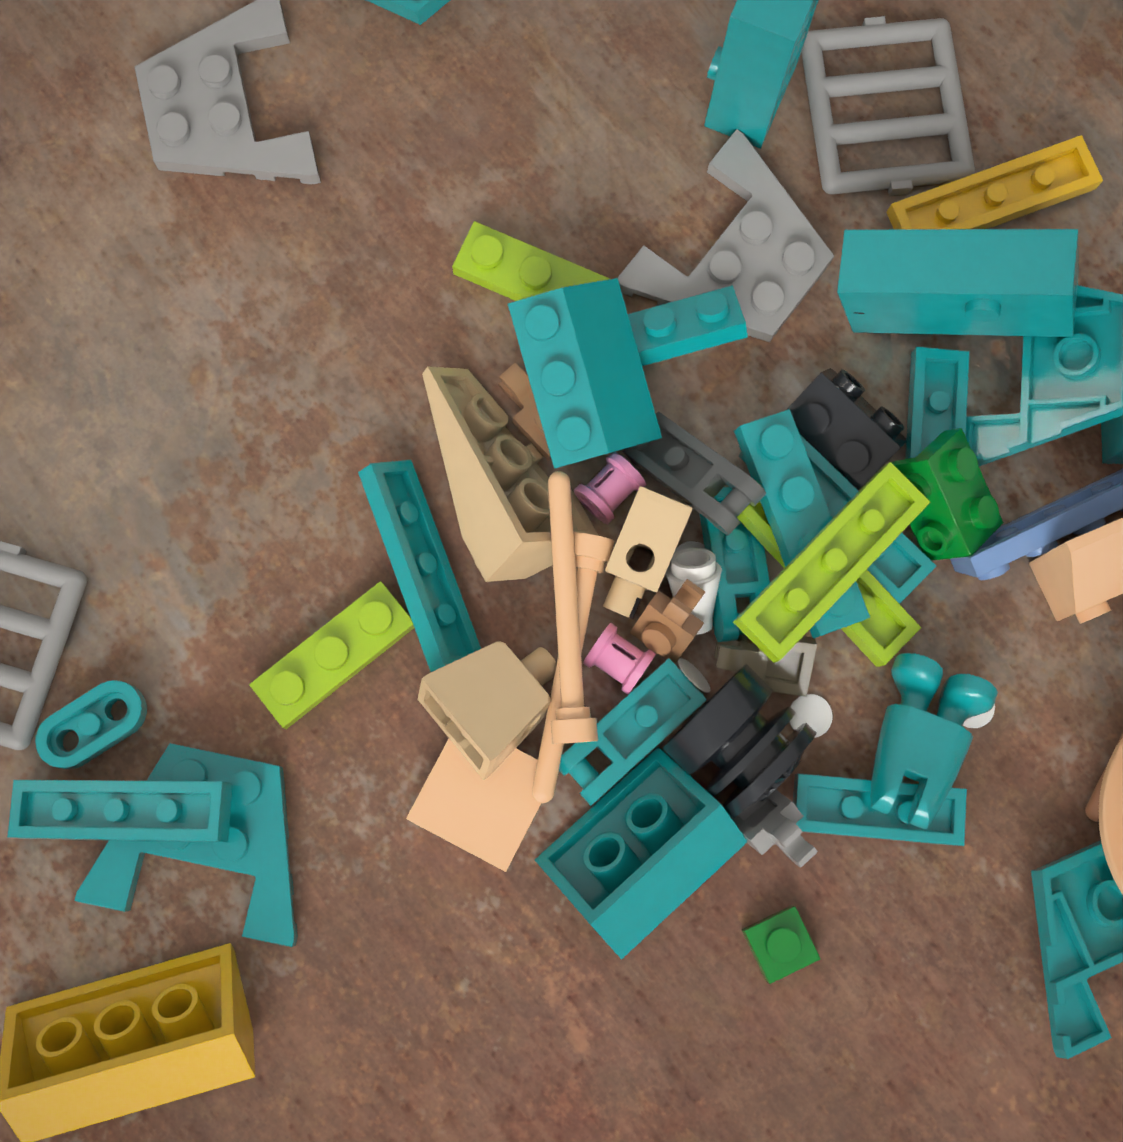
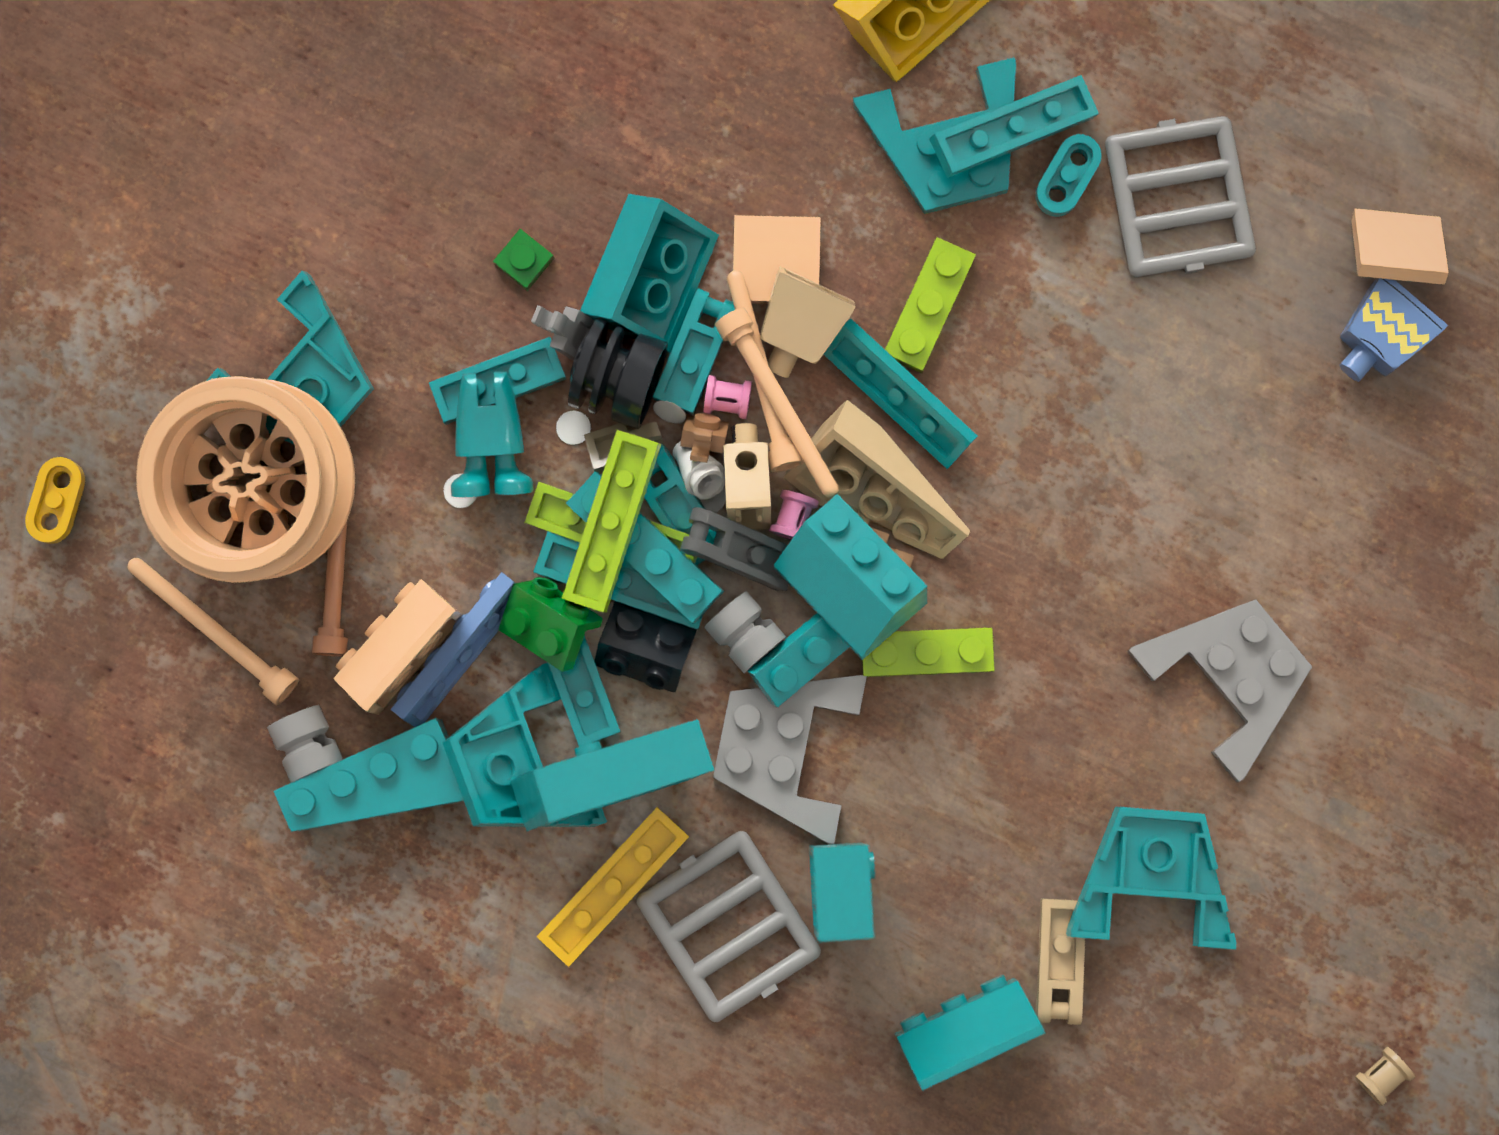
camera: 160 degrees right, 5 degrees up
none -> light grey wheel [704,591,786,674]

